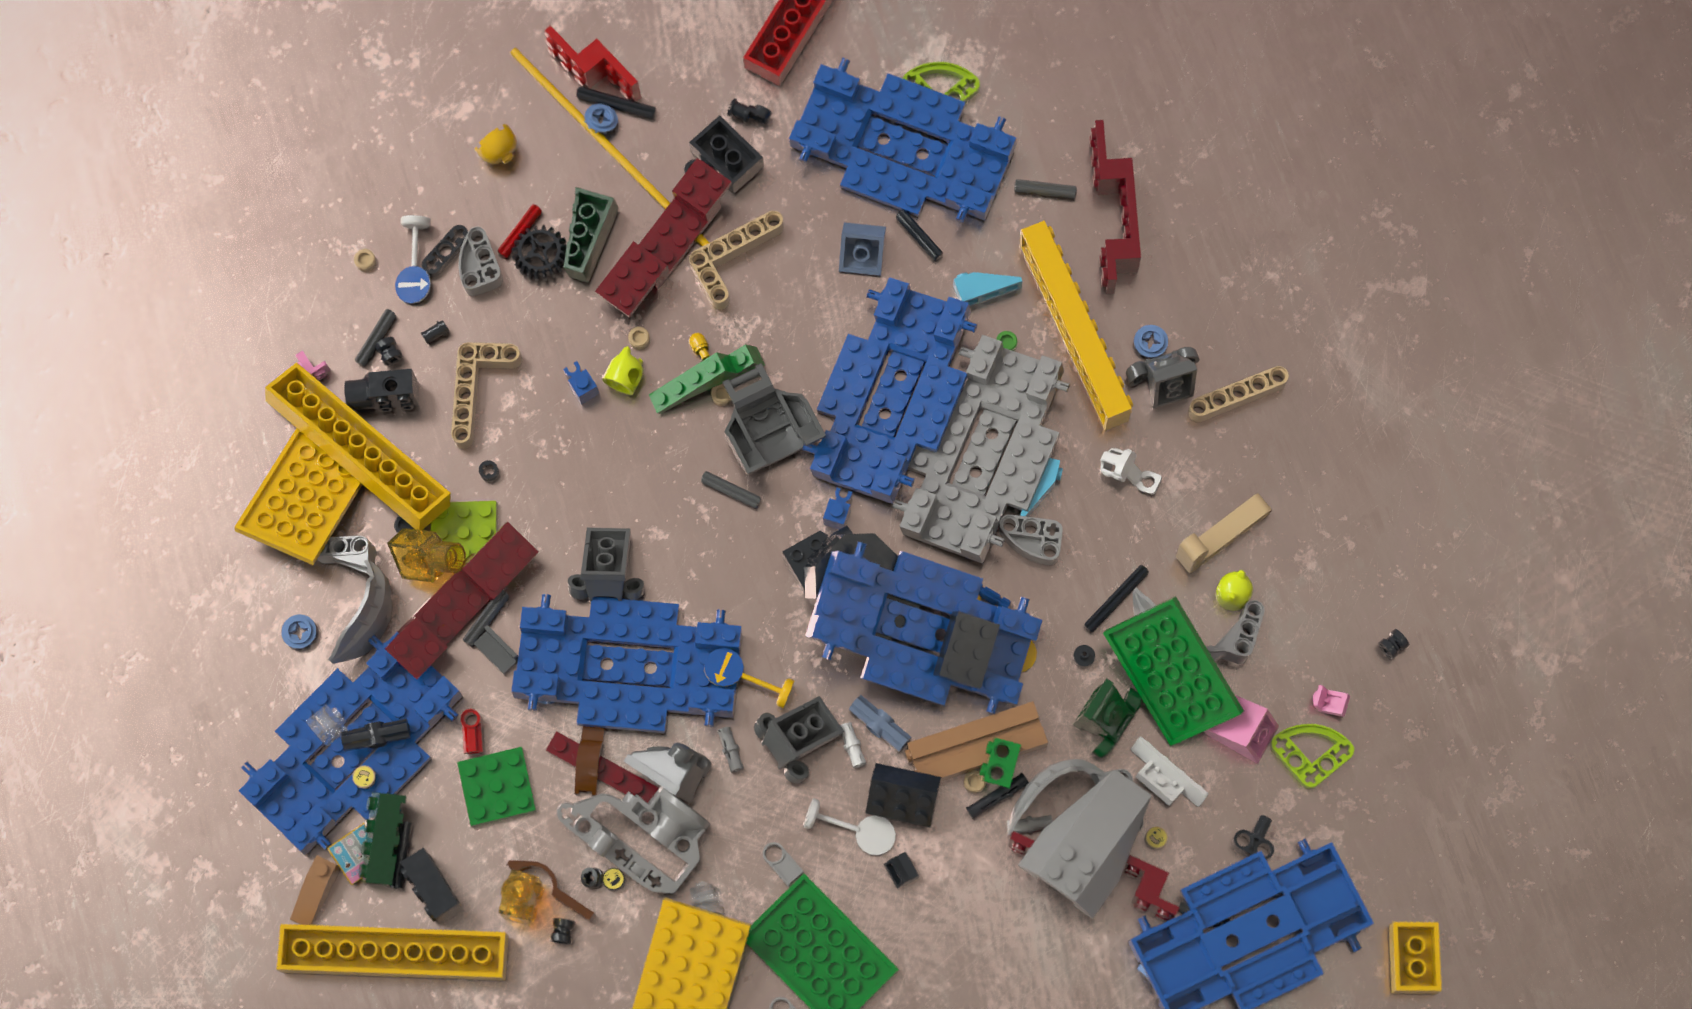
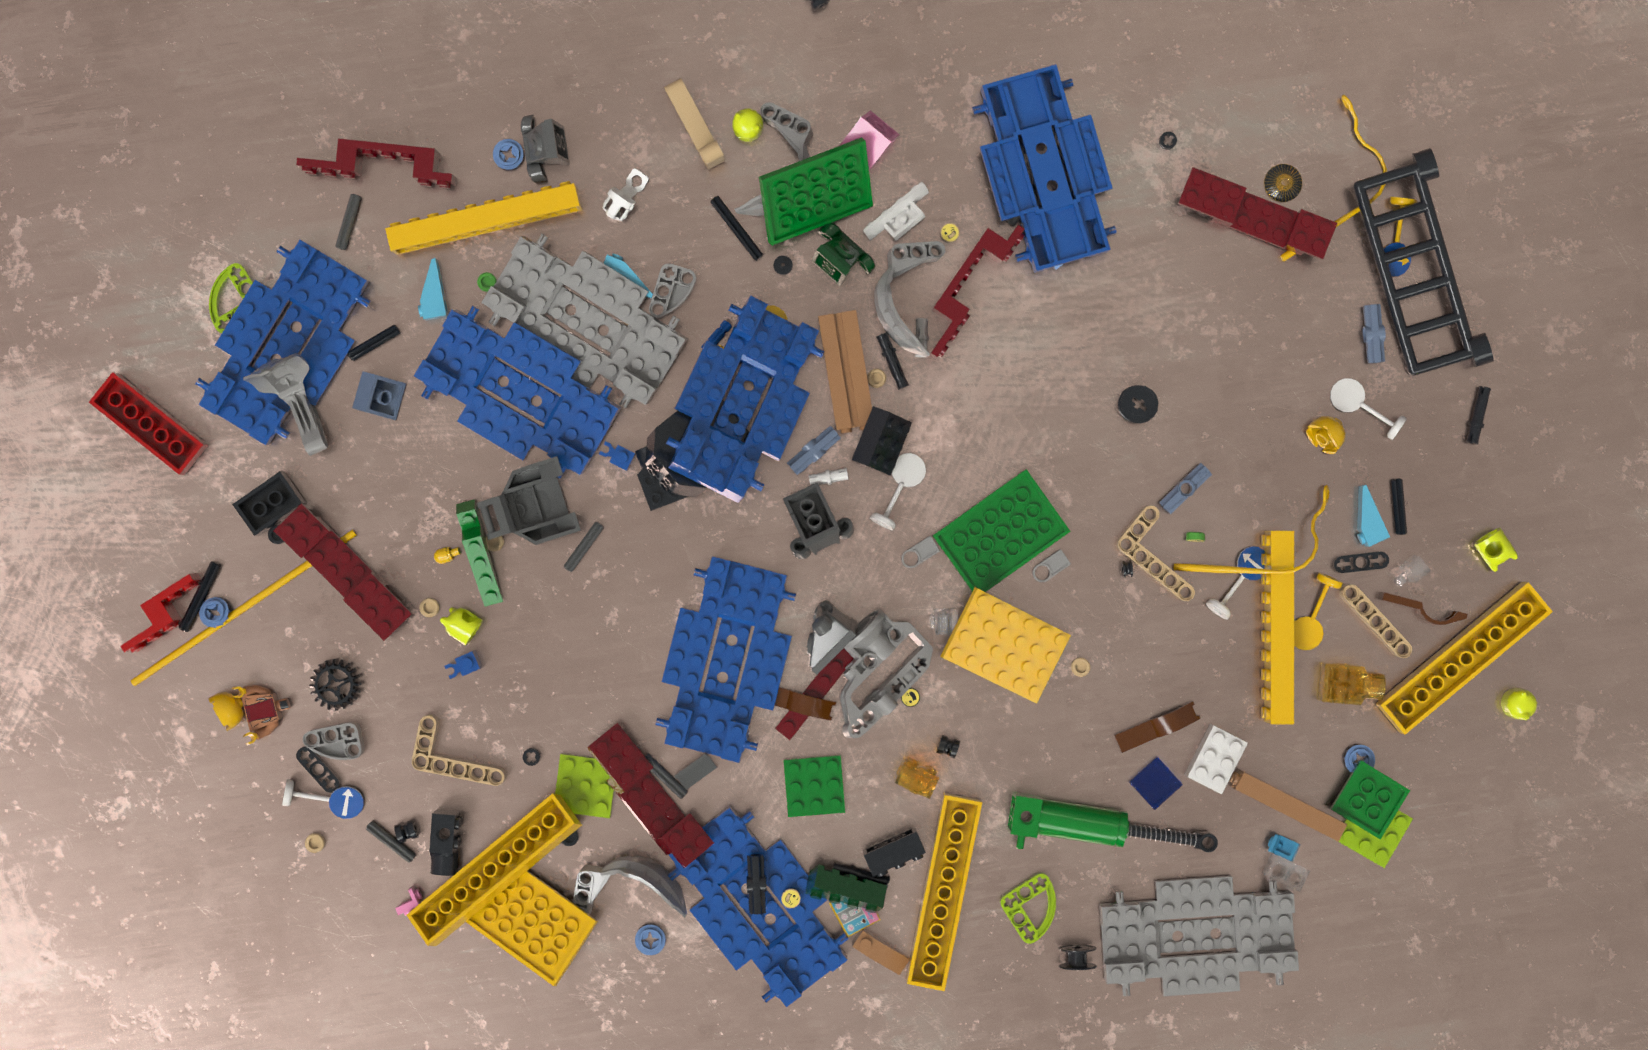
camera: 85 degrees left, 15 degrees up
clear brick [305,704,348,746] -> none
clear yellow brick [387,528,466,583] -> none
black pin [421,320,449,344] -> none
red piece [460,709,483,754] -> none
red axle [498,204,542,258] -> none
reddish brown piece [507,860,596,923] -> none
wedge [564,187,619,283] -> none
dark grey piece [567,527,644,601] -> none
black bush [581,867,604,888] -> none
tan beam [689,211,784,310] -> none
piece [704,648,795,708] -> none
light grey pin [717,726,744,773] -> none
black connector [727,98,772,124] -> none
black piece [883,852,919,889] -> none
black brick [933,611,1000,689] -> none
green brick [980,737,1021,788] -> none
light grey wedge [1018,769,1152,919] -> none
tan beam [1188,366,1289,422] -> none
black beam [1231,815,1274,861] -> none
lime beam [1270,724,1354,789] -> none
bright pink bracket [1313,685,1351,717] -> none
yellow brick [1389,922,1442,994] -> none
none -> torso [232,685,290,745]
none -> light grey piece [243,353,328,456]

